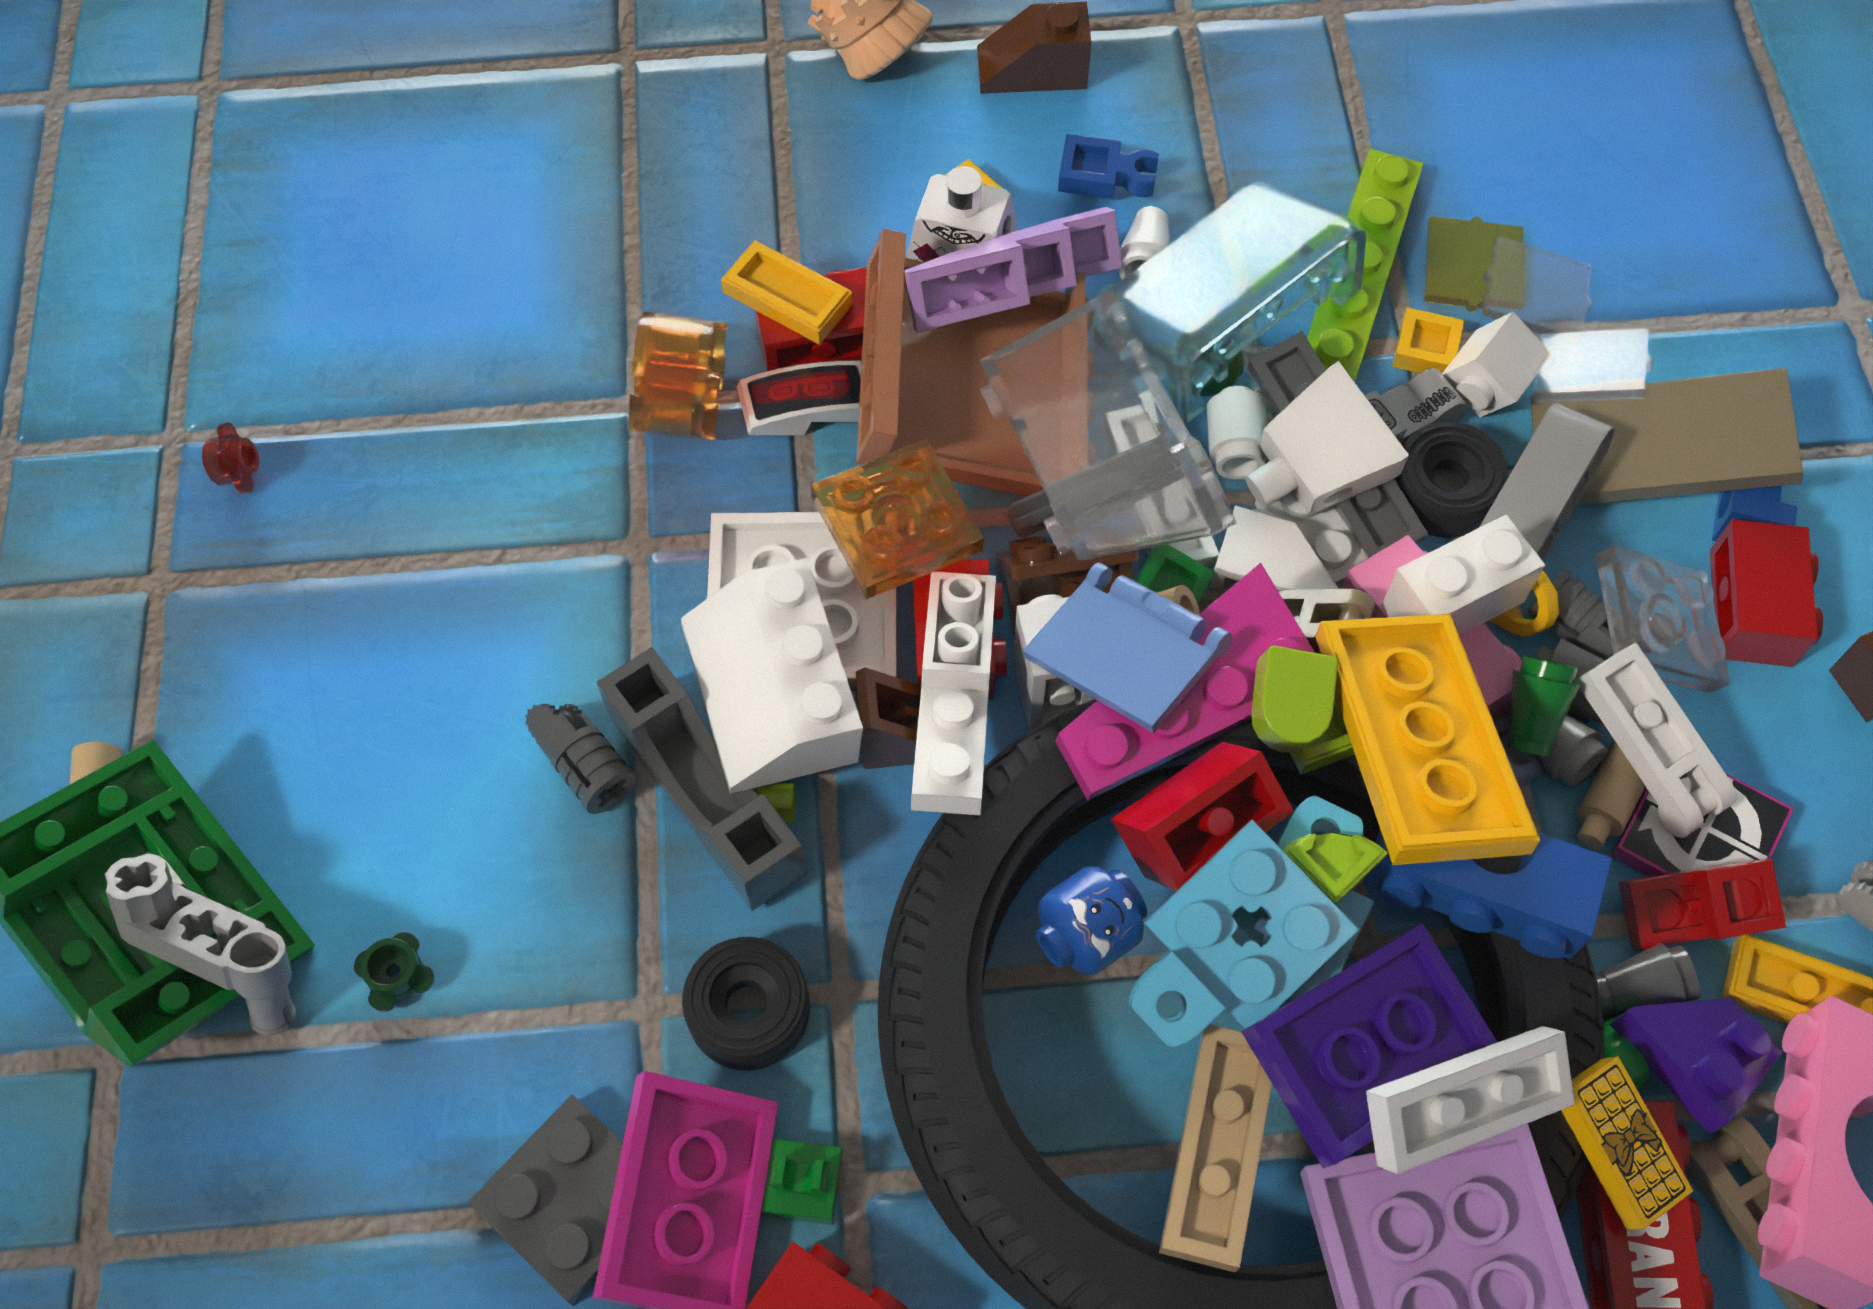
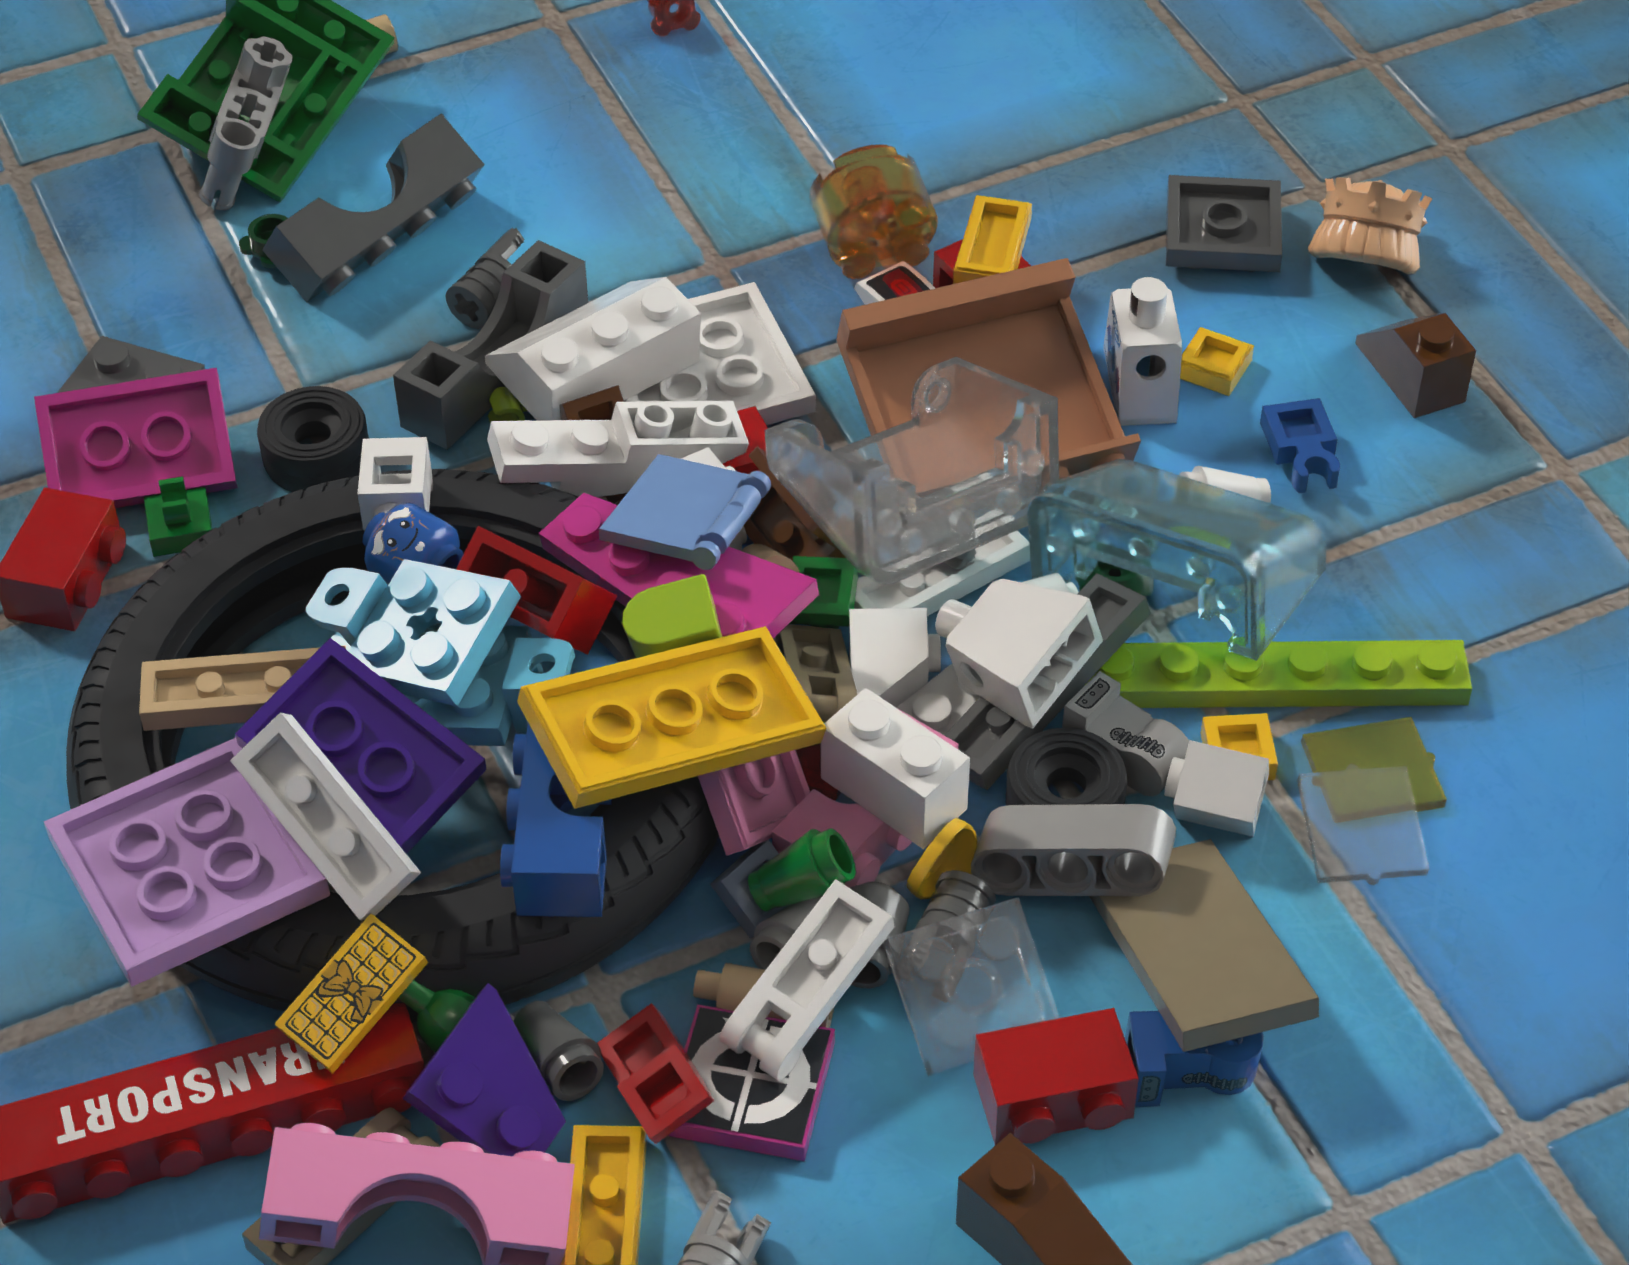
camera: 70 degrees right, 15 degrees down
clear orange plate [811,438,984,600] -> none
lavender slope [904,207,1122,332] -> none
lime tile [1282,833,1388,905] -> none
clear piece [1533,329,1653,402] -> none
none -> dark grey arch [263,113,485,302]
none -> white brick [358,437,433,530]
none -> dark grey plate [1166,175,1282,272]

